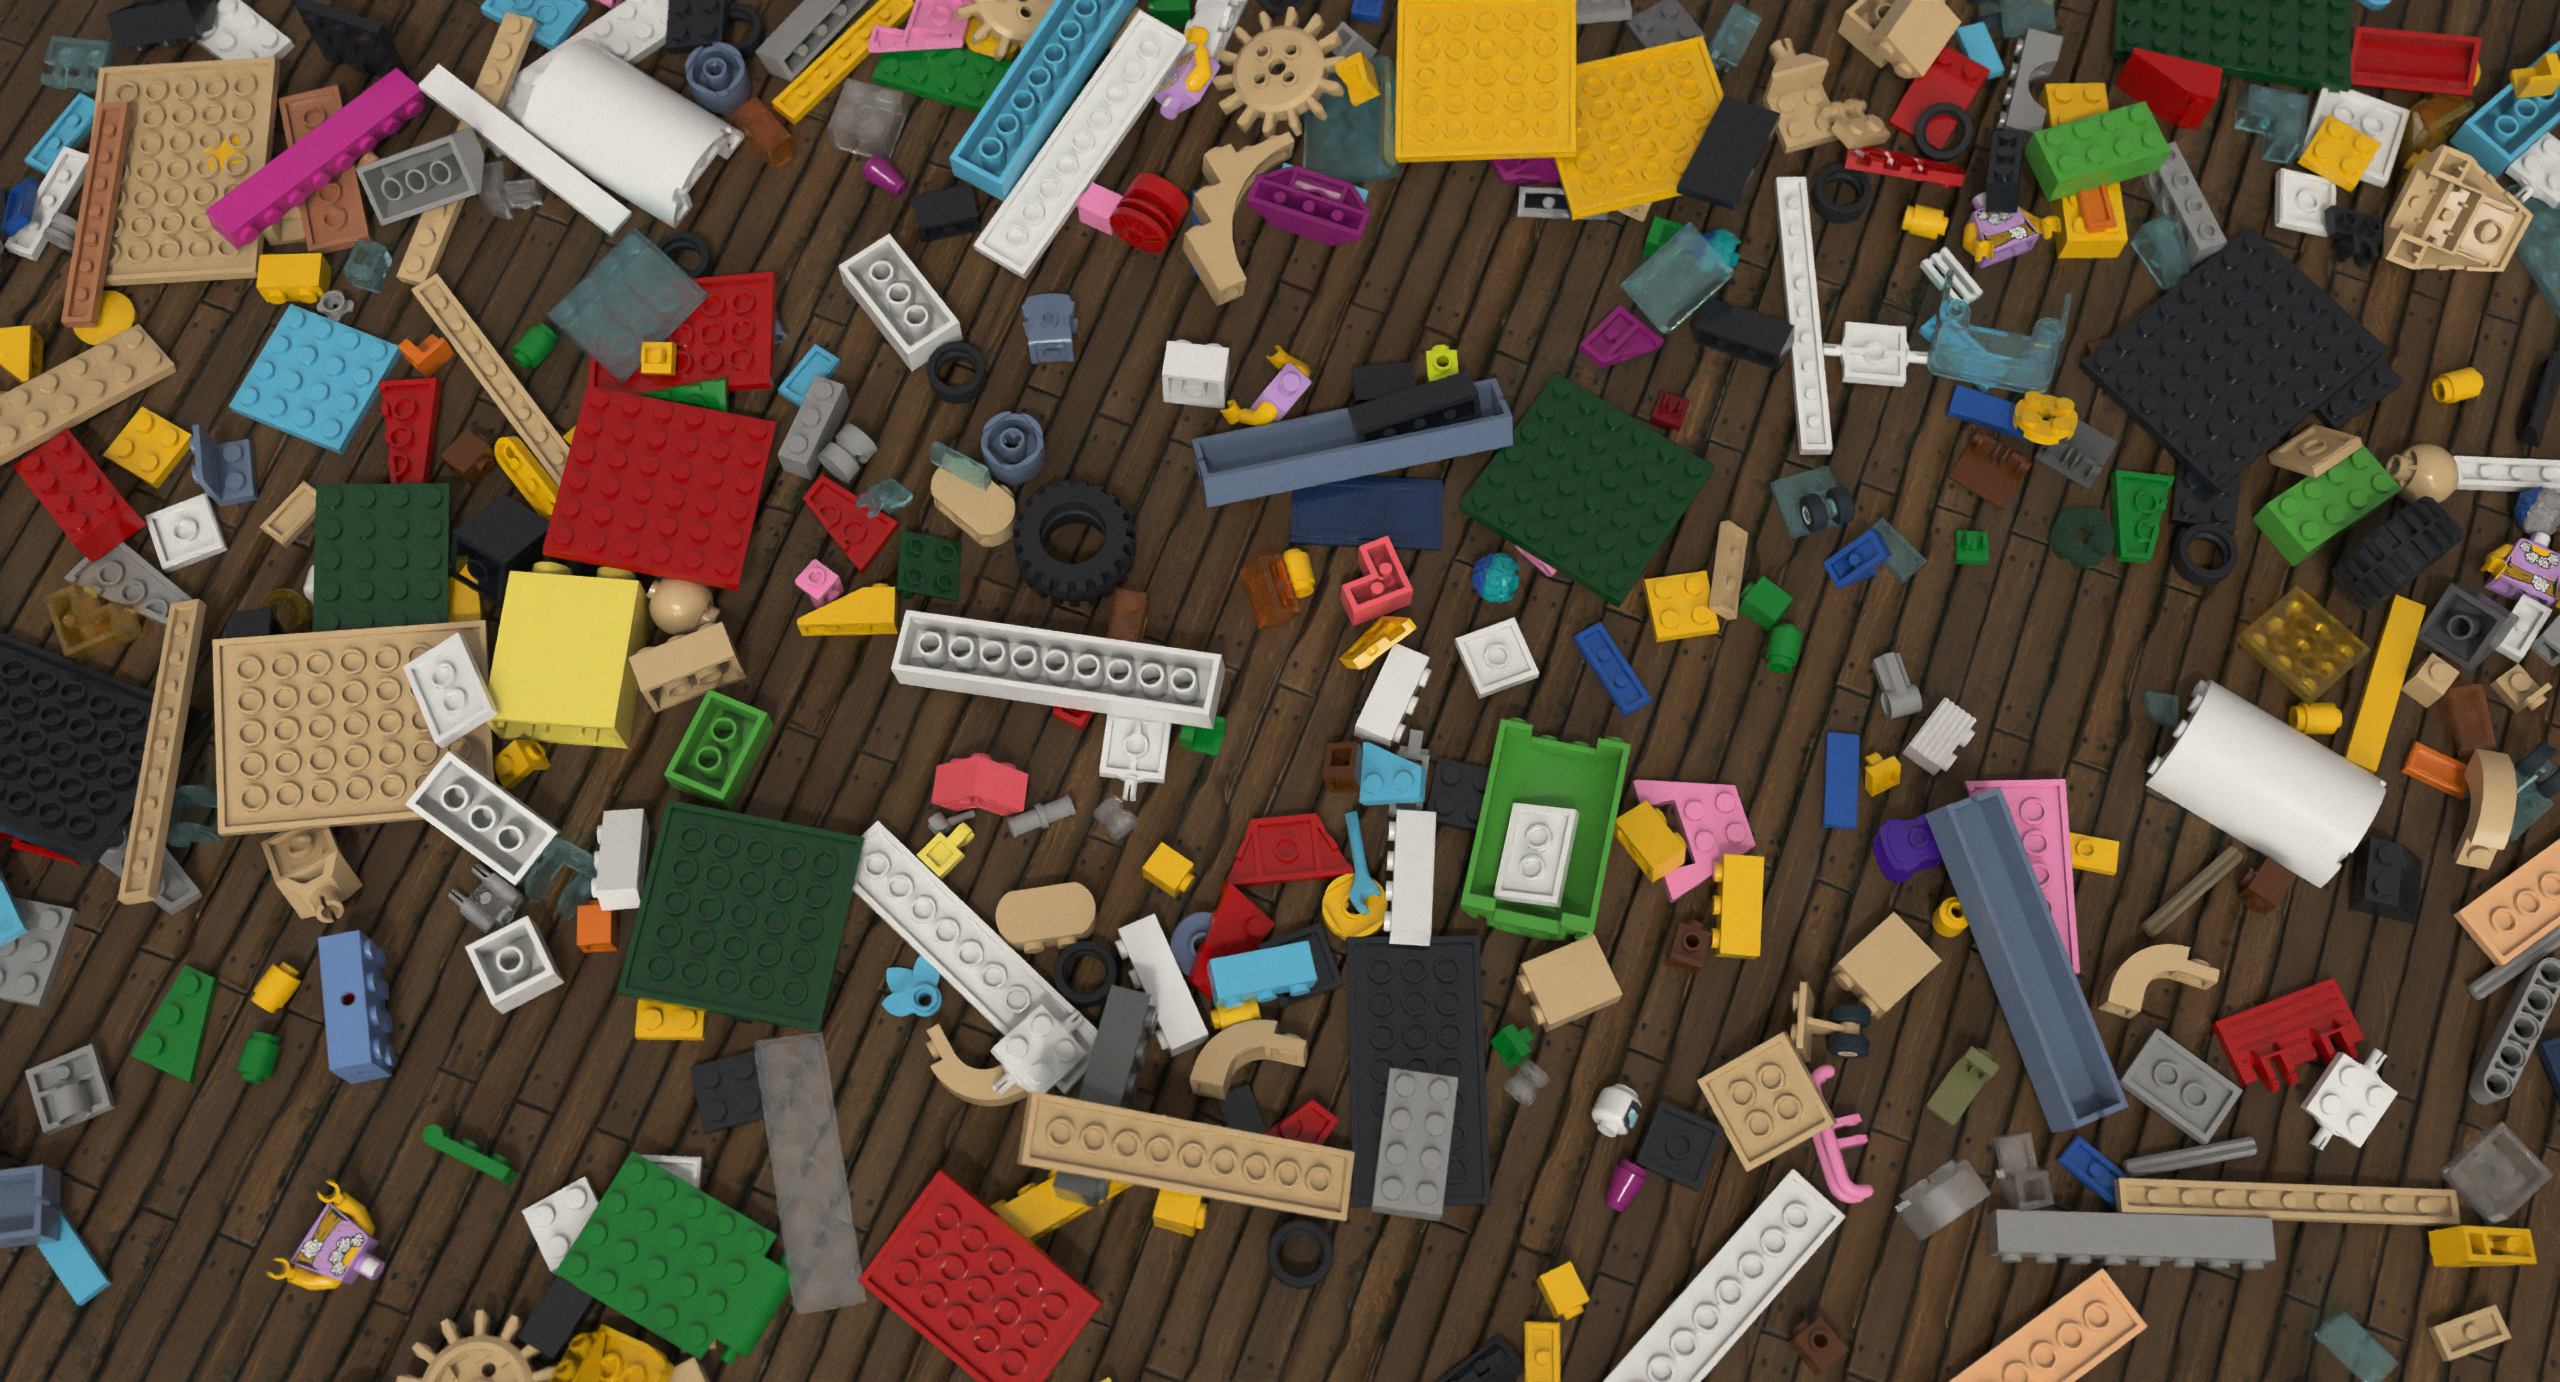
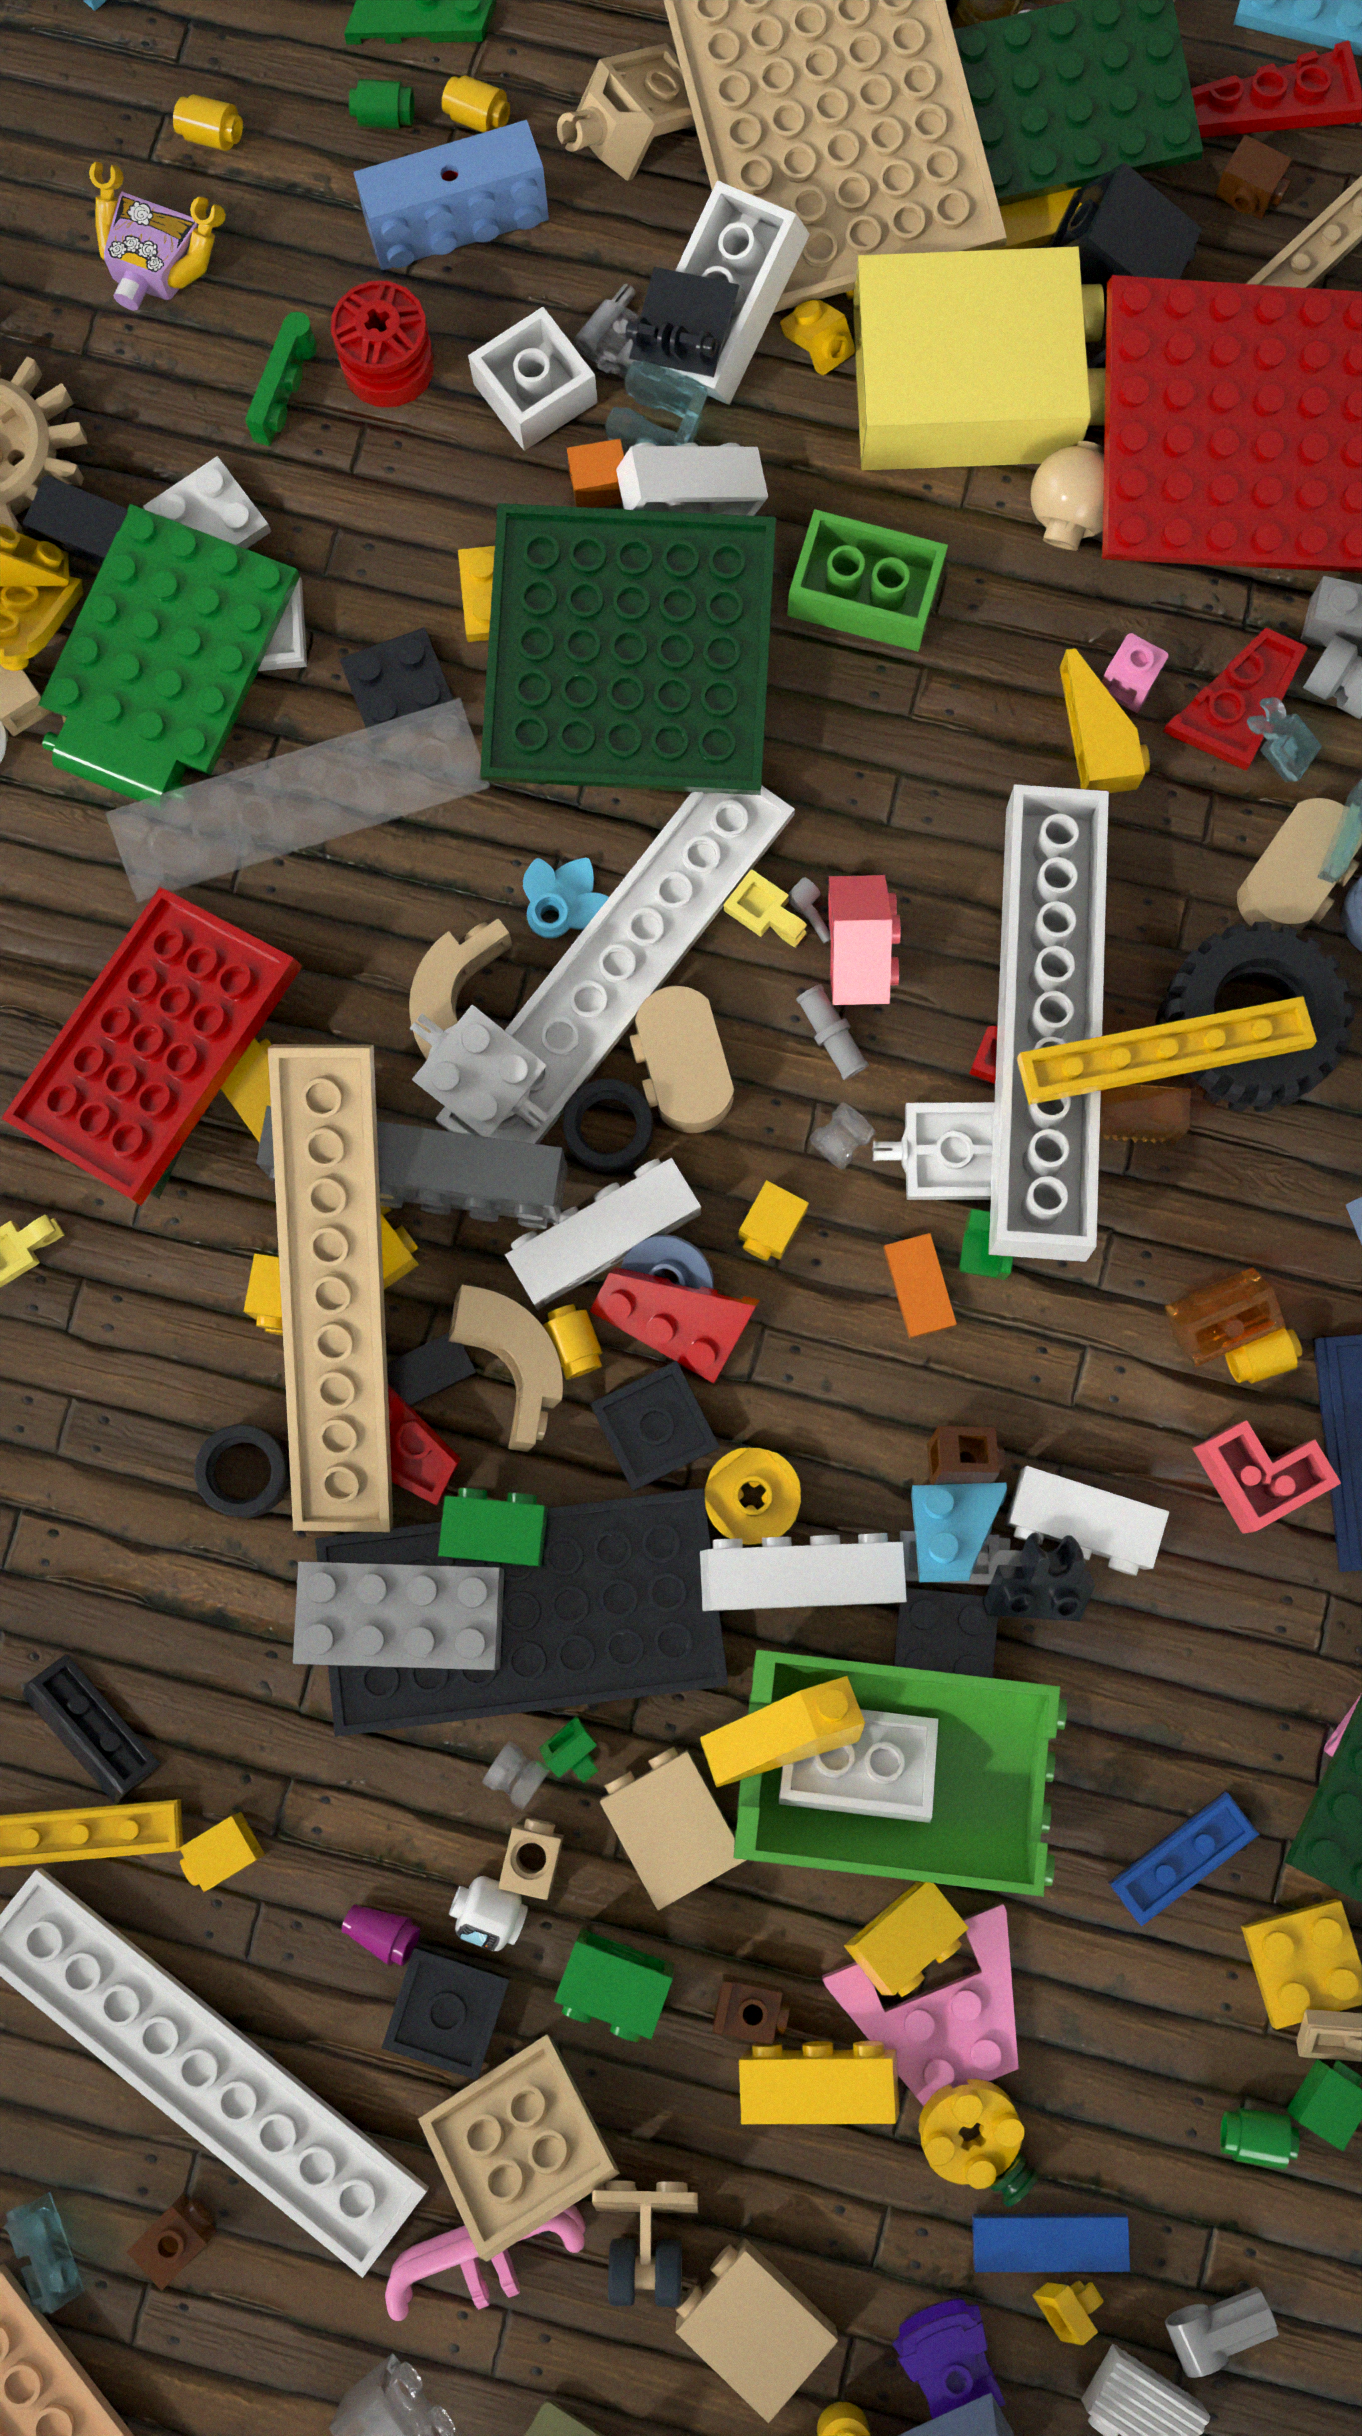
camera: 90 degrees right, 10 degrees up
white plate [403,632,499,749] -> none
yellow plate [494,436,559,521] -> none
tan brick [628,622,746,713] -> none
dark green hinge [896,530,961,602] -> none
medium azure brick [1206,941,1317,1009] -> none
red wing [1226,813,1354,888] -> none
yellow wing [1339,615,1417,670] -> none
medium azure piece [1345,810,1381,914] -> none
white plate [1455,617,1539,699] -> none
teal piece [1470,552,1520,603] -> none
none -> yellow brick [173,94,243,151]
none -> red wheel [331,281,434,407]
none -> green brick [438,1488,548,1567]
none -> tan brick [498,1818,564,1900]
none -> green brick [554,1928,674,2042]
none -> black hinge [625,267,740,378]
none -> yellow slope [700,1676,865,1788]
none -> orange tile [883,1233,957,1339]
none -> yellow plate [919,2079,1024,2189]
none -> black plate [984,1532,1095,1622]
none -> dark green bush [989,2153,1040,2207]
none -> yellow plate [1017,996,1317,1105]

